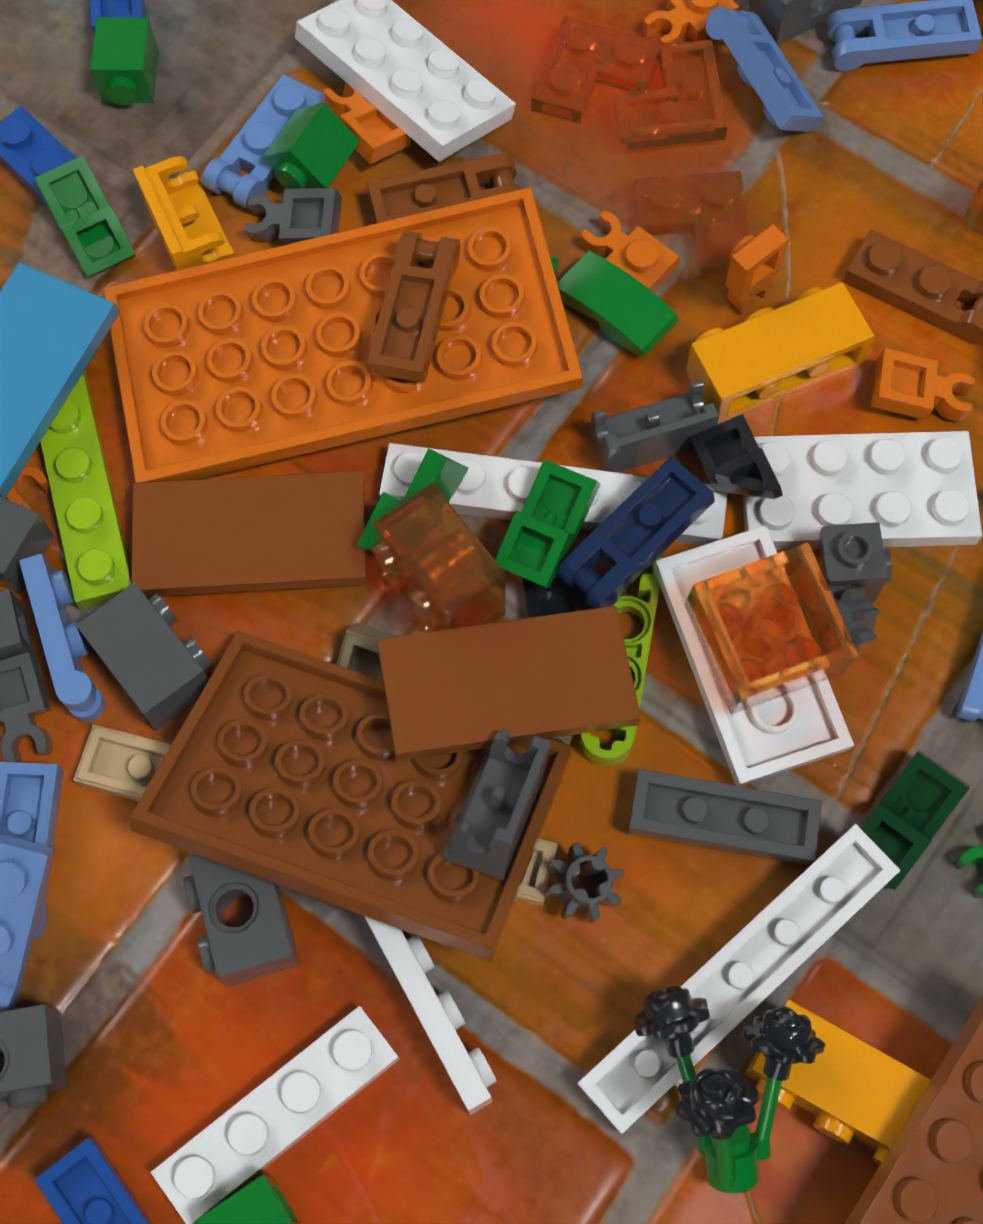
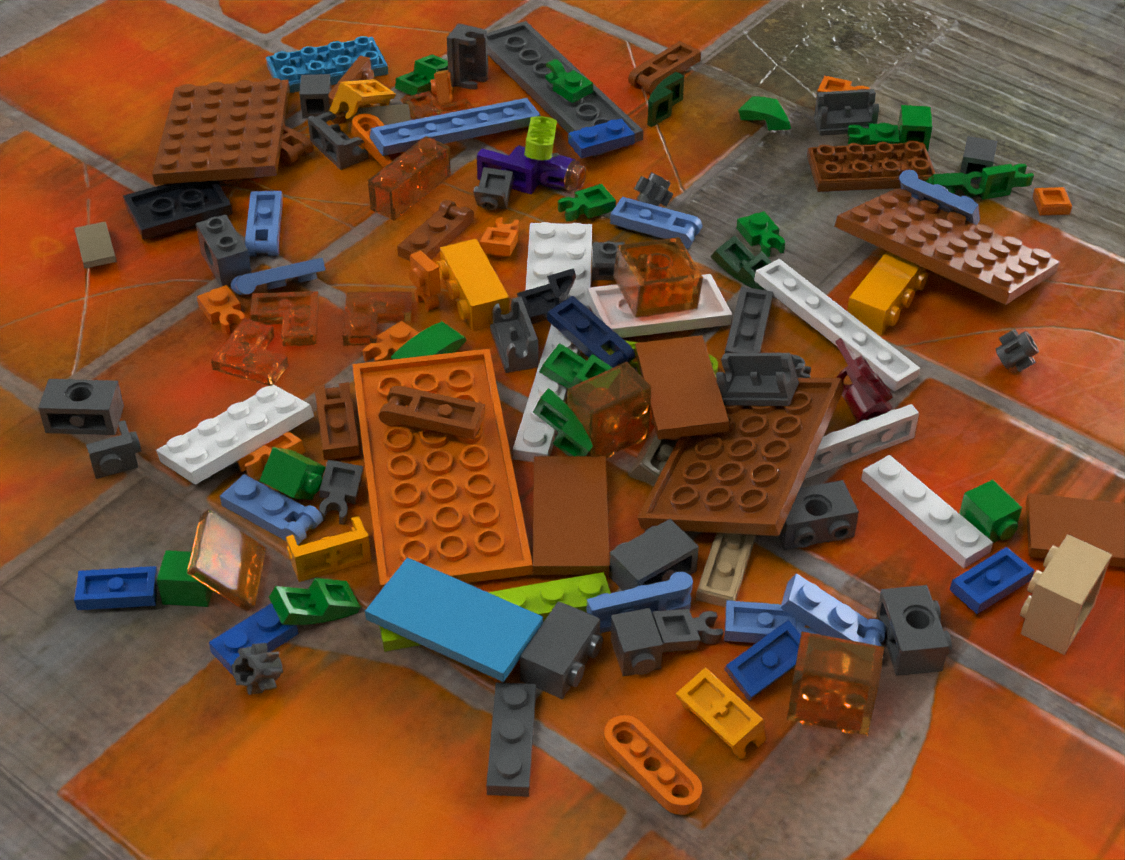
camera: 90 degrees left, 25 degrees down
black plant [634,985,826,1194] -> none
none -> clear orange tile [187,509,266,612]
none -> dark red piece [835,338,893,423]

